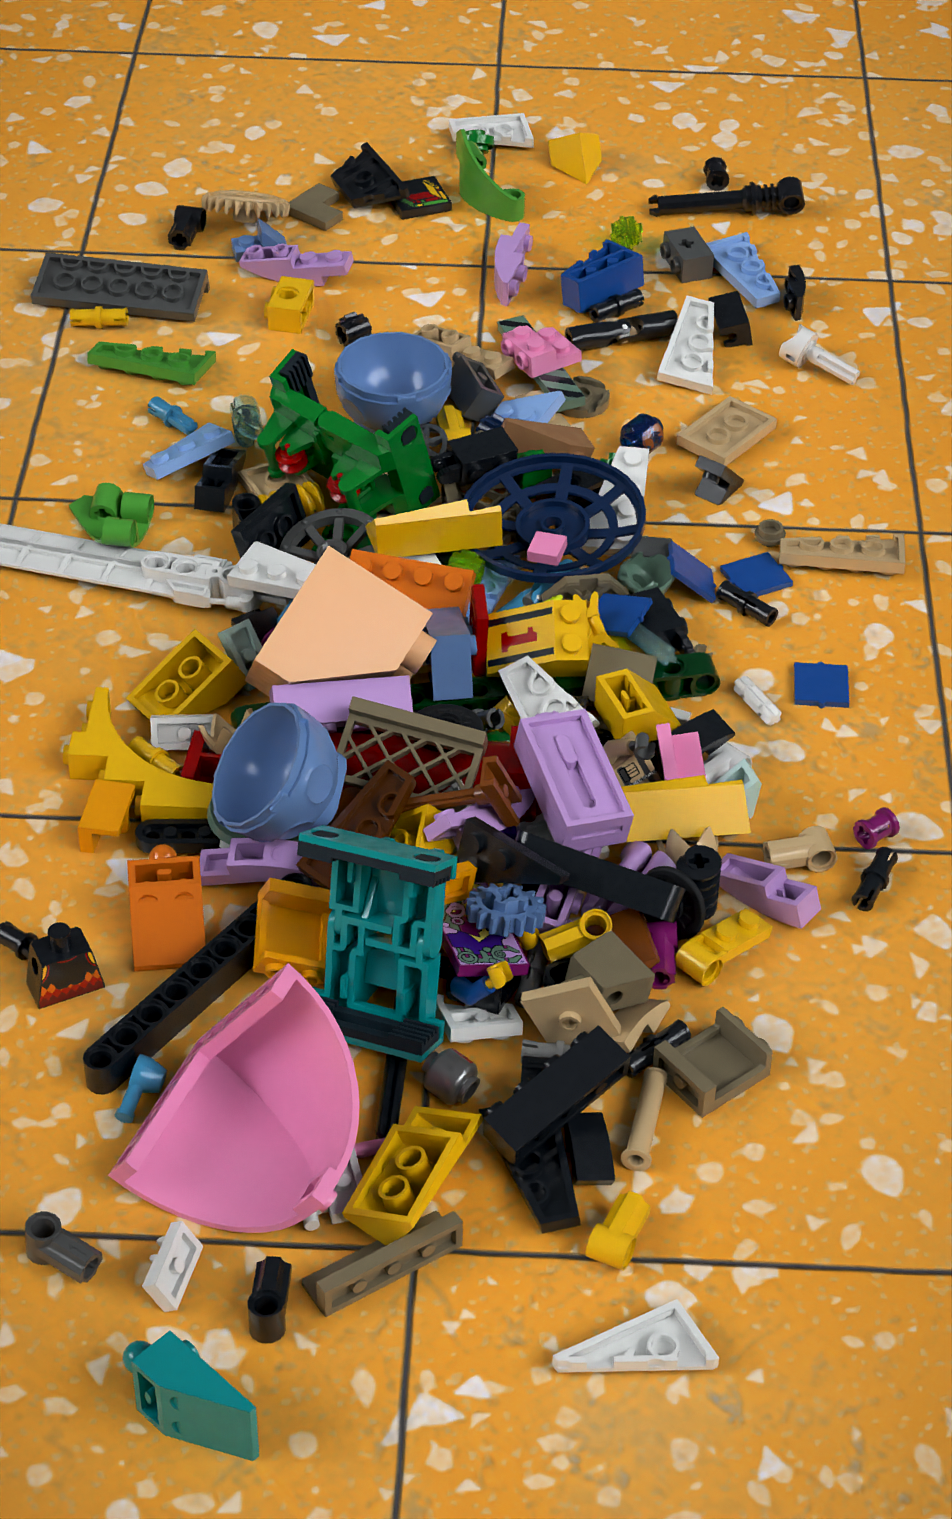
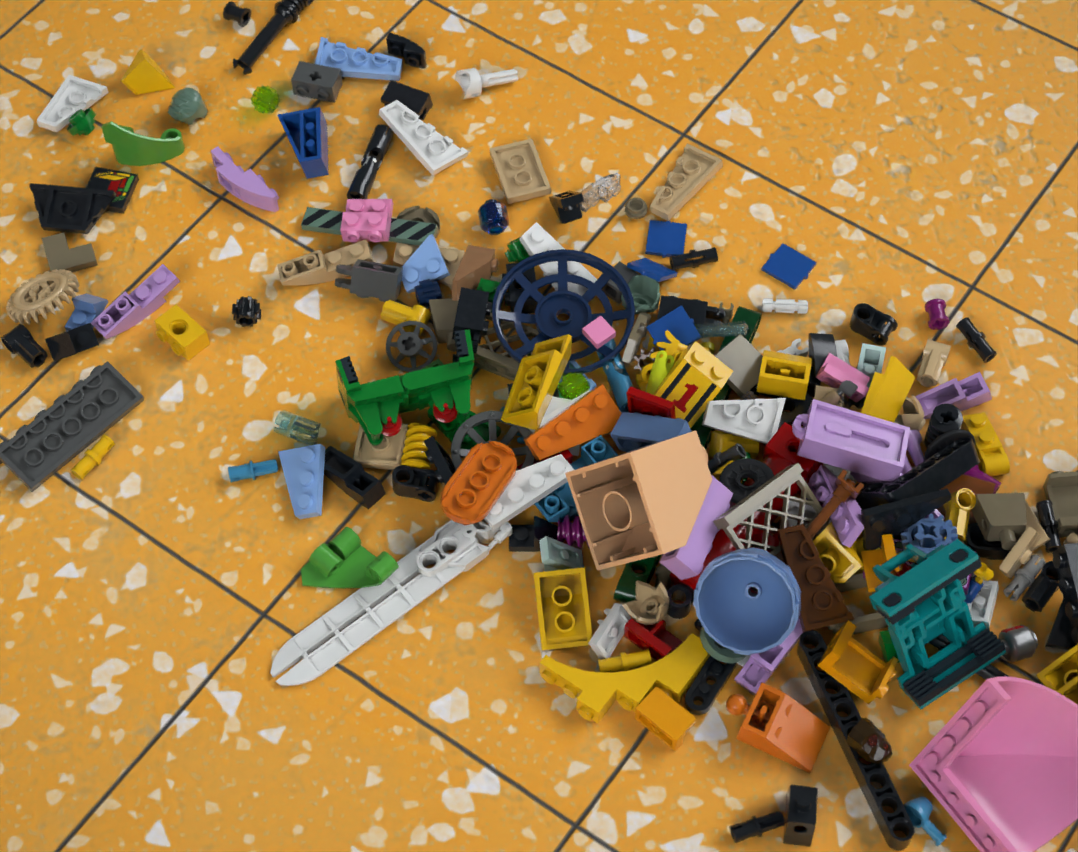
camera: 55 degrees left, 15 degrees up
bright green wing [87,342,216,385] -> none
medium blue rock [334,332,452,434] -> none
black pin [589,289,644,323] -> none
none -> black slope [45,323,99,361]
none -> sand green hair [168,88,208,125]
none -> orange tile [441,441,517,524]
none -> clear slope [579,173,621,213]
none -> dark brown rock [846,717,892,764]
none -> black piece [850,303,898,346]

